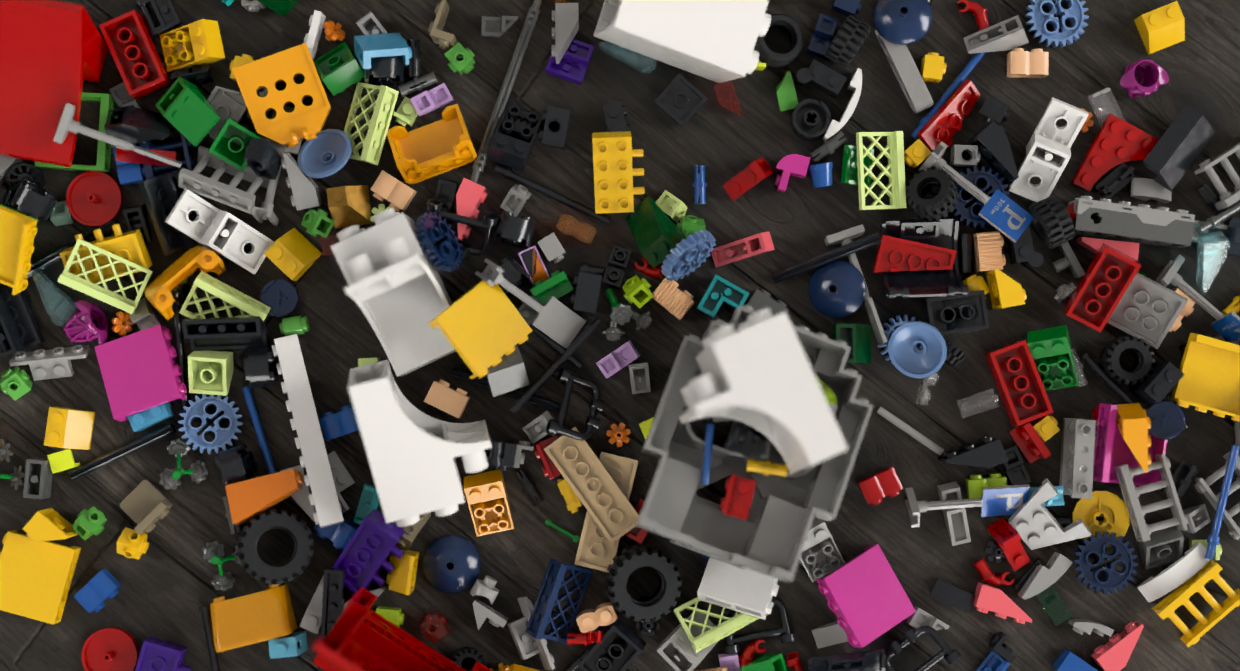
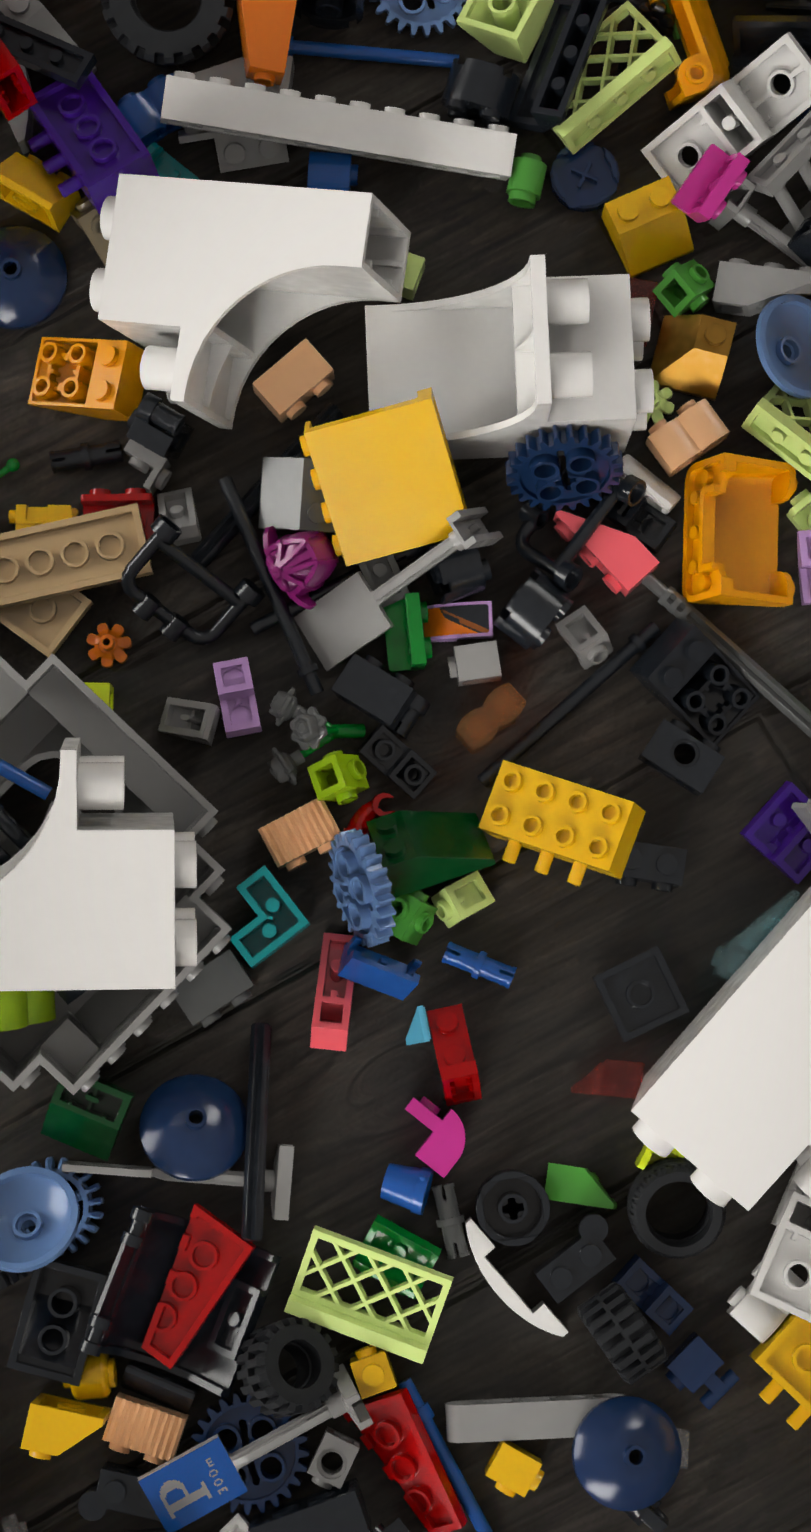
camera: 115 degrees right, 5 degrees down
none -> magenta piece [263,526,339,610]
none -> blue hinge [337,935,422,1001]
none -> medium azure slope [405,1005,431,1045]
none -> white slope [621,454,681,515]
none -> dark pink bracket [671,144,750,223]

